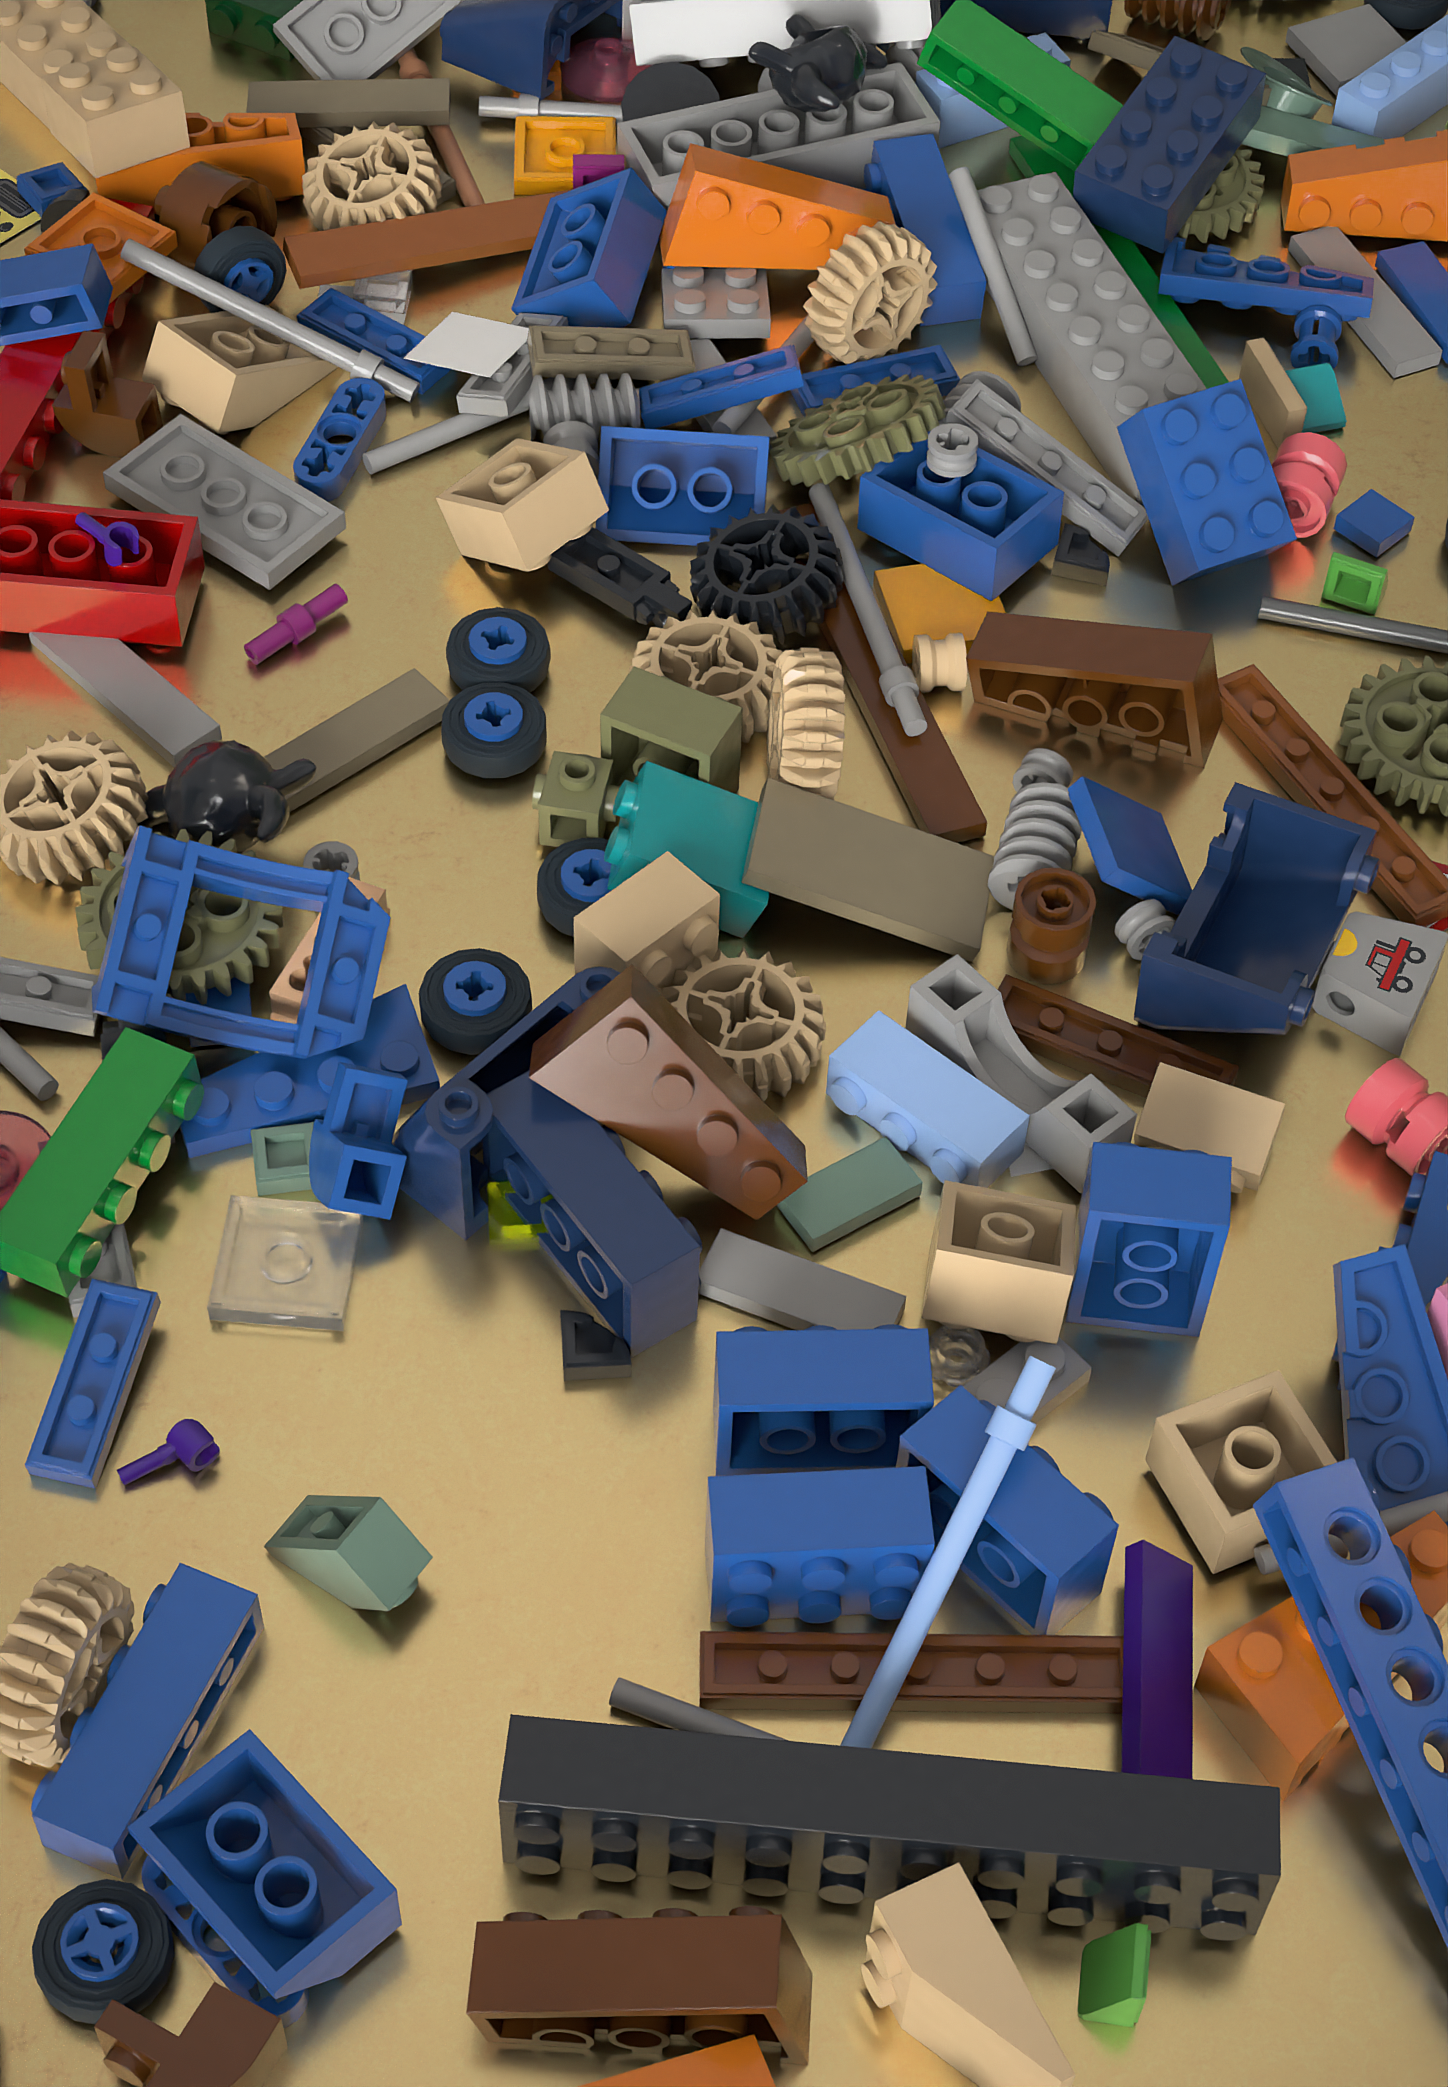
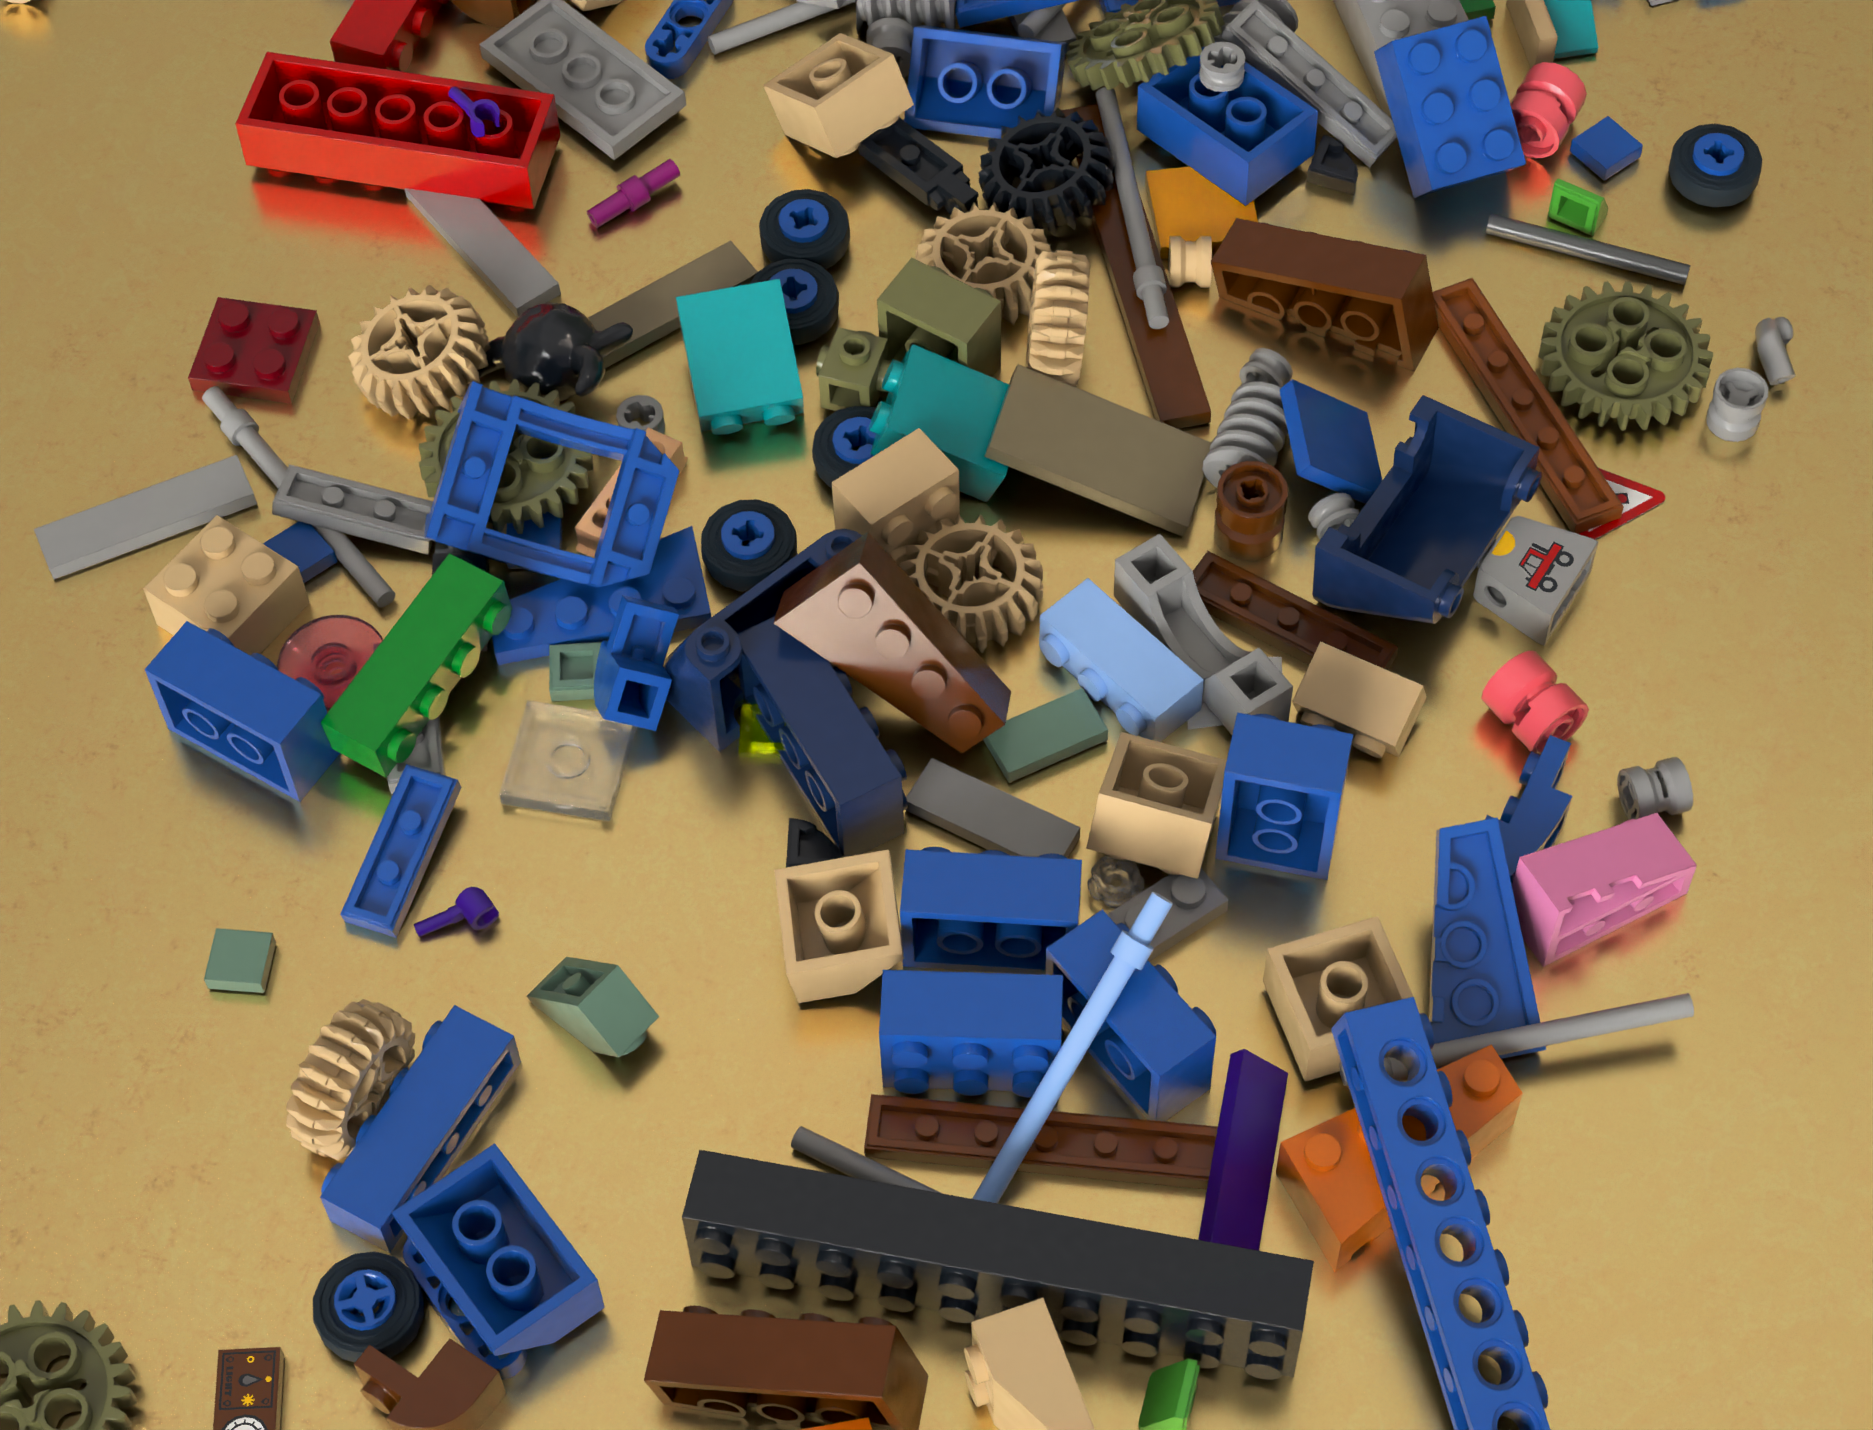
camera: 10 degrees right, 5 degrees up
none -> teal brick [676,279,804,435]
none -> tan slope [774,849,904,1003]

